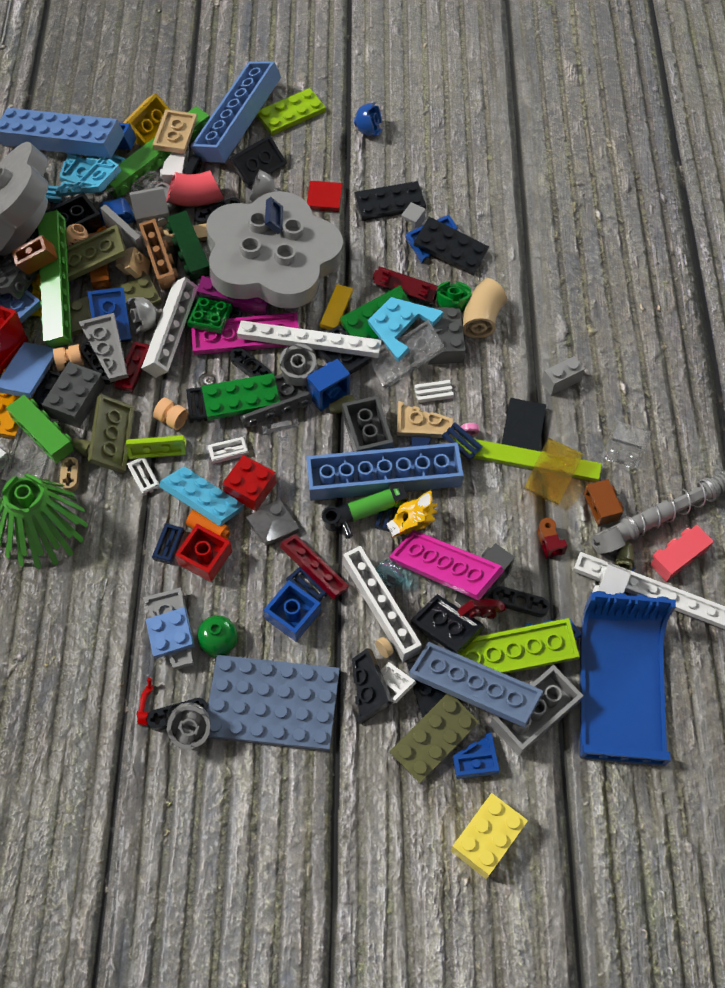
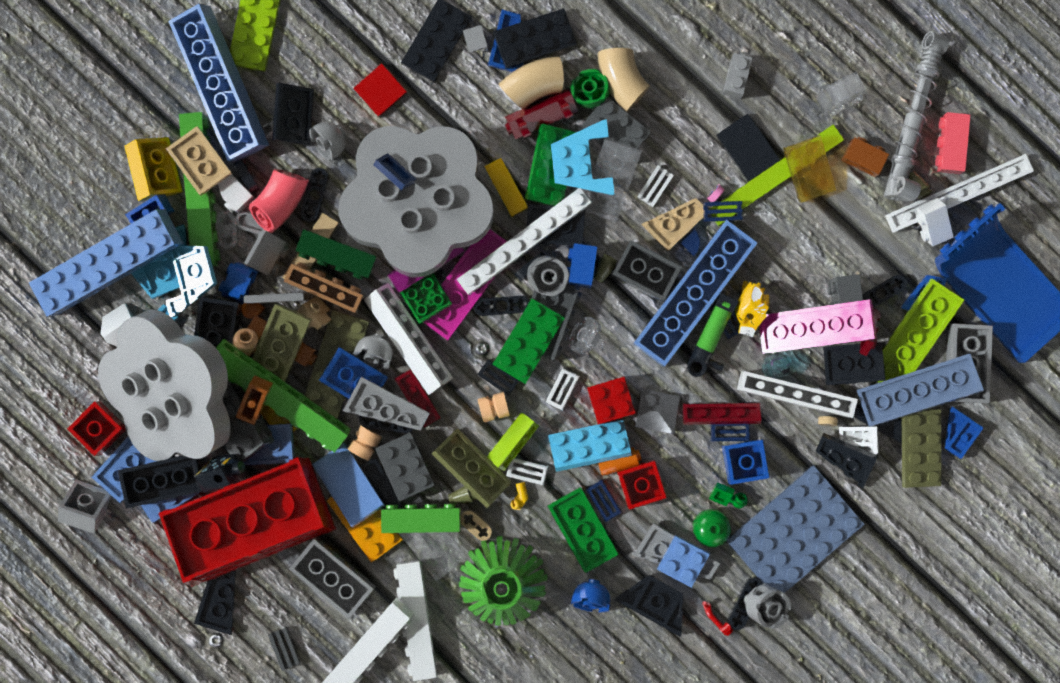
camera: 45 degrees left, 25 degrees up
light yellow brick [451,793,528,880] -> none
leg [537,518,567,558] -> none
none -> tan brick [499,56,564,110]
none -> yellow arm [510,482,529,510]
none -> green plate [547,487,619,573]
none -> blue cylinder [571,579,610,613]
none -> black wing [615,575,683,637]
none -> green plate [709,482,748,509]

